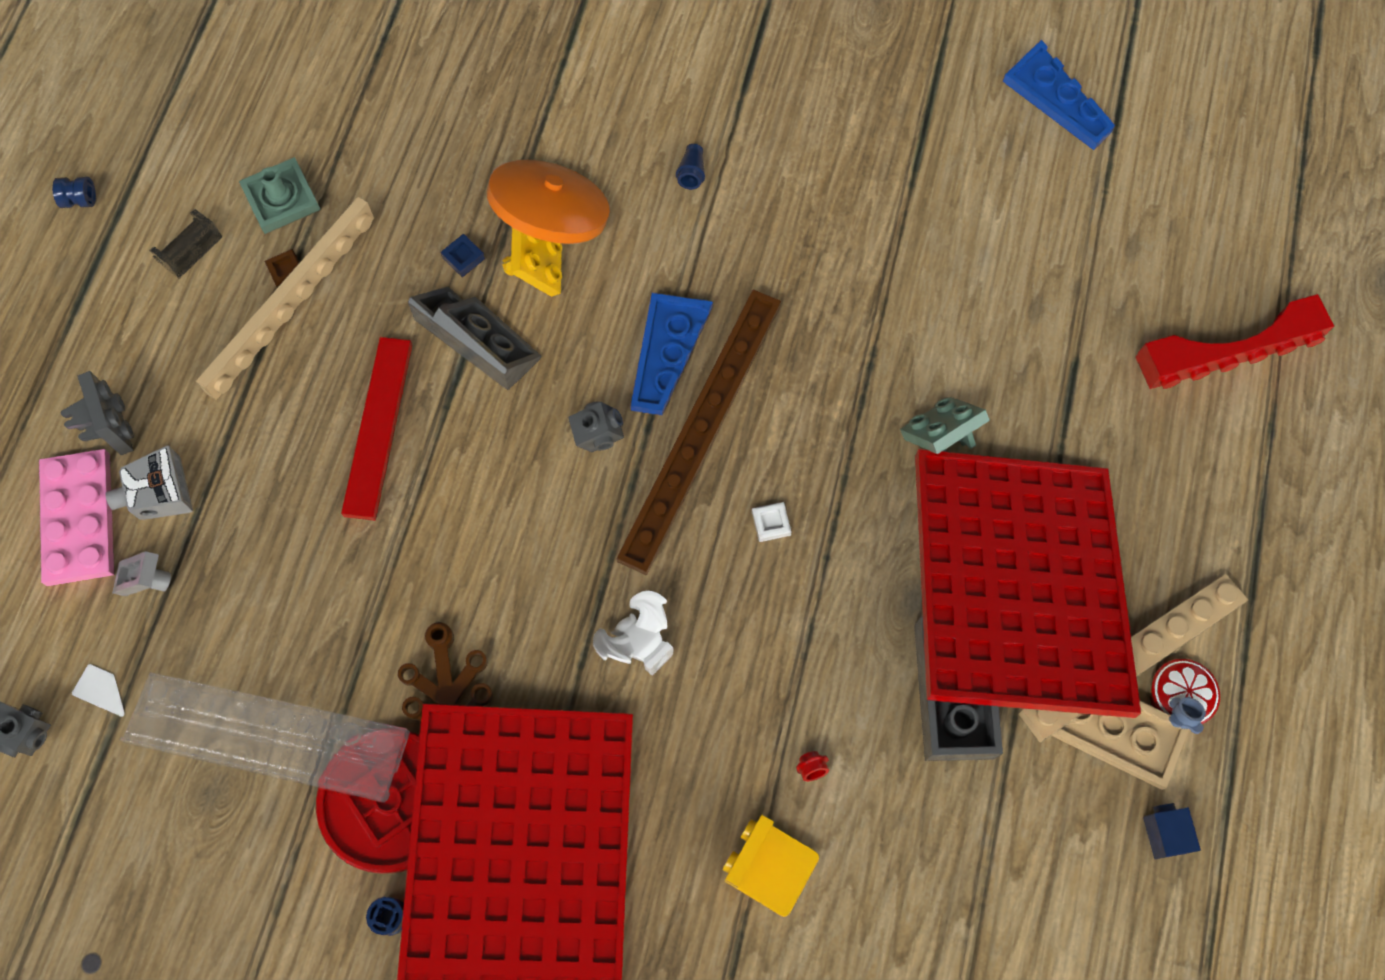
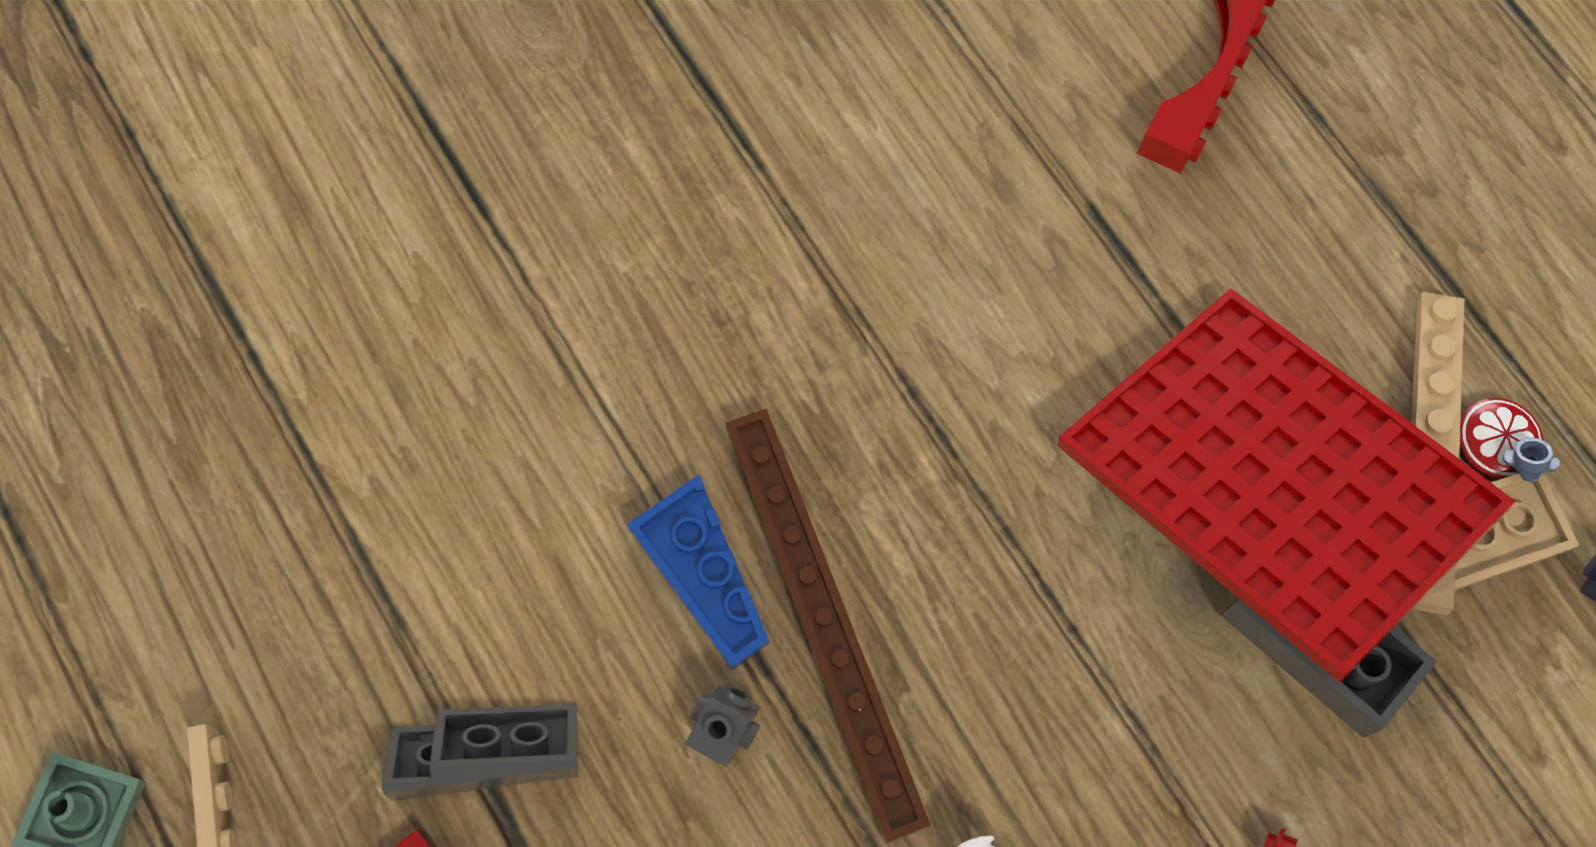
camera: 50 degrees left, 0 degrees up
dark blue plate [440,234,485,278] -> none
orange dish [487,160,610,244] -> none
yellow plate [502,227,562,297] -> none
dark blue cone [675,144,705,190] -> none
white tile [752,502,791,542] -> none
sand green plate [900,397,990,454] -> none

